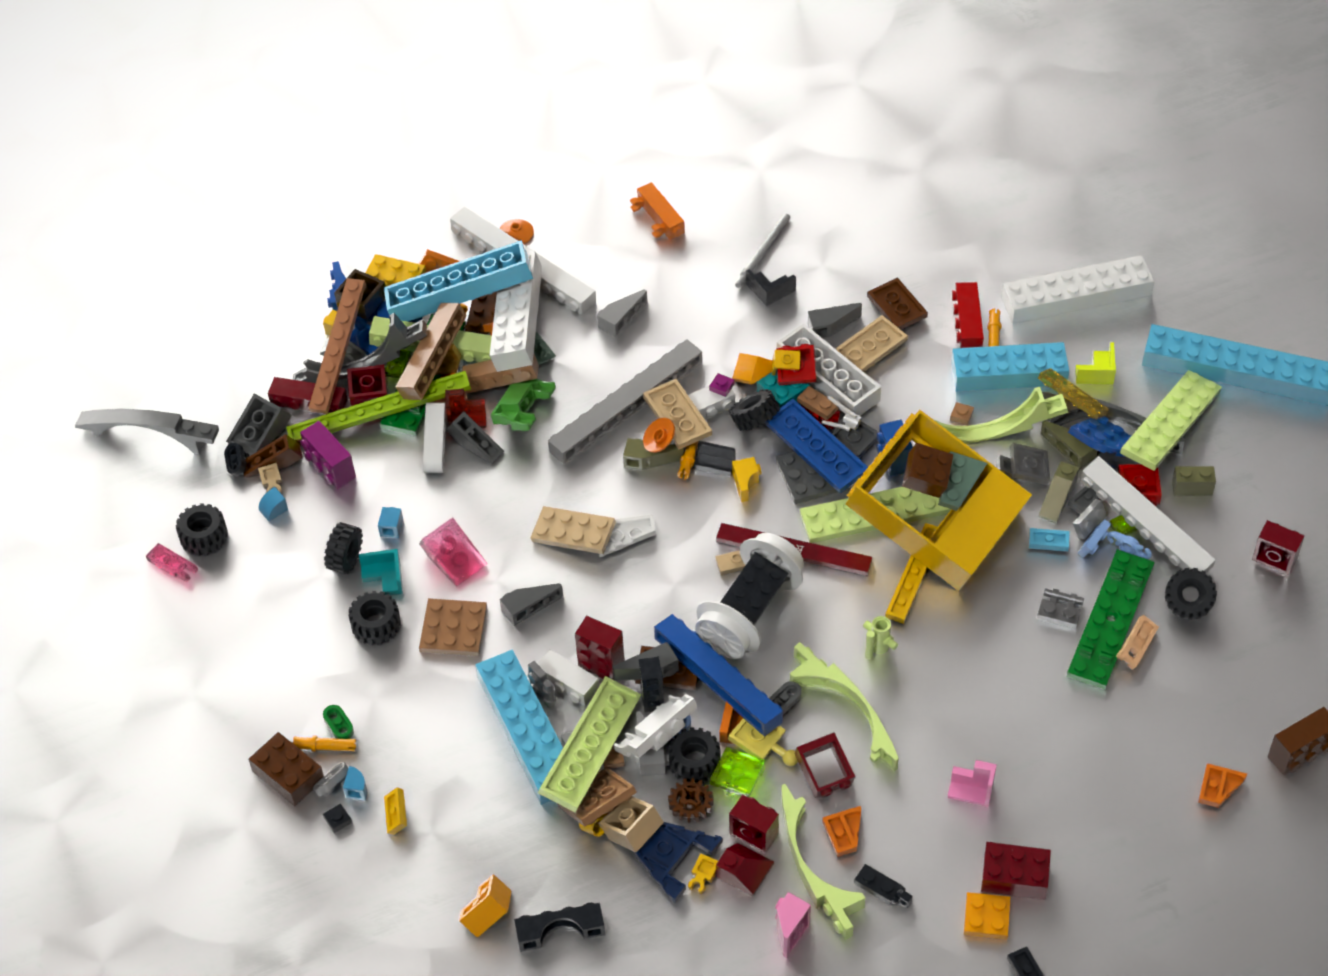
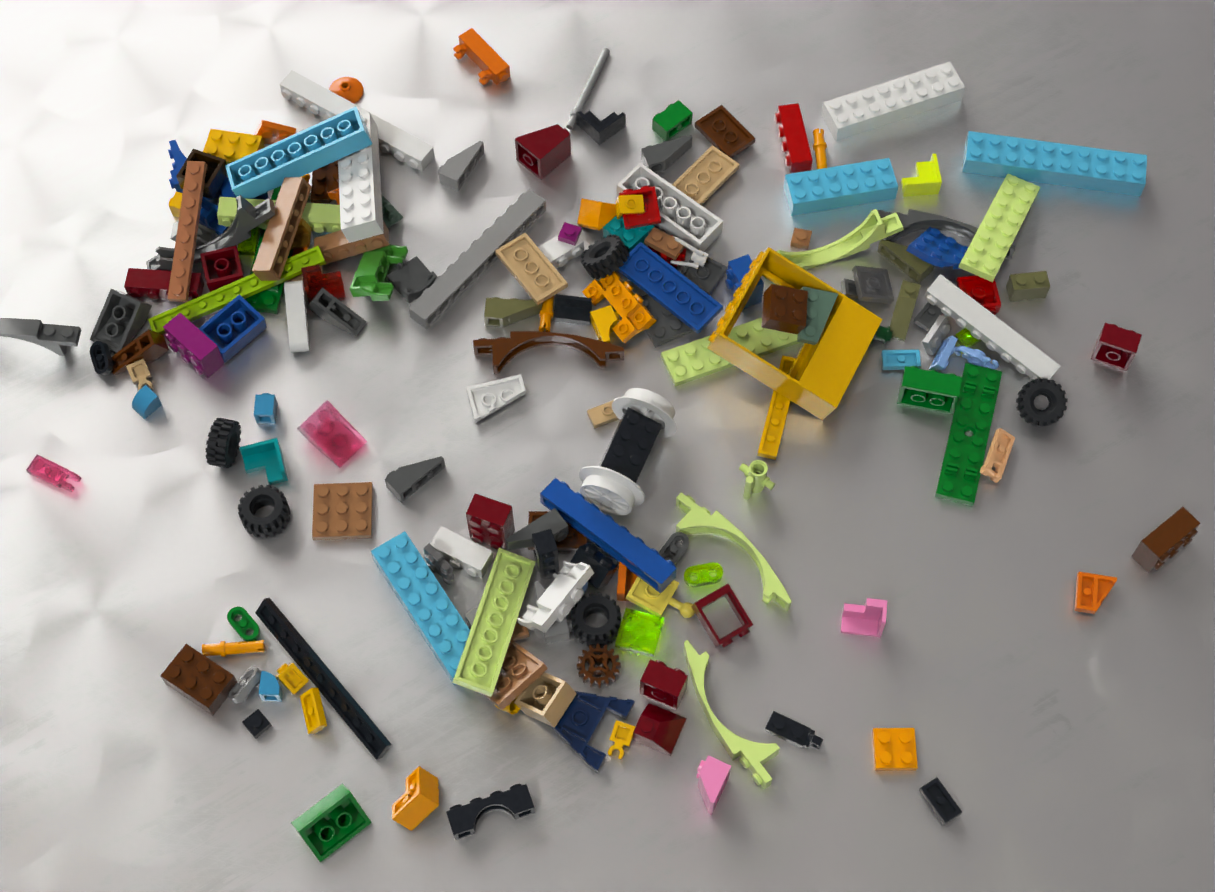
camera: 10 degrees left, 10 degrees up
black tyre [175,503,228,556] -> none
tan plate [530,506,616,554] -> none
orange dish [643,418,675,453] -> none
dark red tile [716,523,872,576] -> none
orange wing [822,806,861,857] -> none
dark red brick [981,842,1051,900] -> none
flat silver plate [1037,588,1084,629] -> none
clear yellow plate [1038,368,1109,420] -> none
none -> blue brick [198,294,267,363]
none -> black plate [255,598,392,760]
none -> yellow bracket [275,663,309,695]
none -> green slope [291,783,372,862]
none -> dark grey piece [387,256,437,304]
none -> reddish brown slope [473,331,624,374]
none -> dark red slope [515,124,571,180]
none -> black brick [570,543,618,589]
none -> light orange bracket [582,271,657,343]
none -> green brick [652,100,693,141]
none -> clear neon green plate [684,562,723,587]
none -> dark green brick [871,325,893,344]
none -> green brick [897,366,962,414]

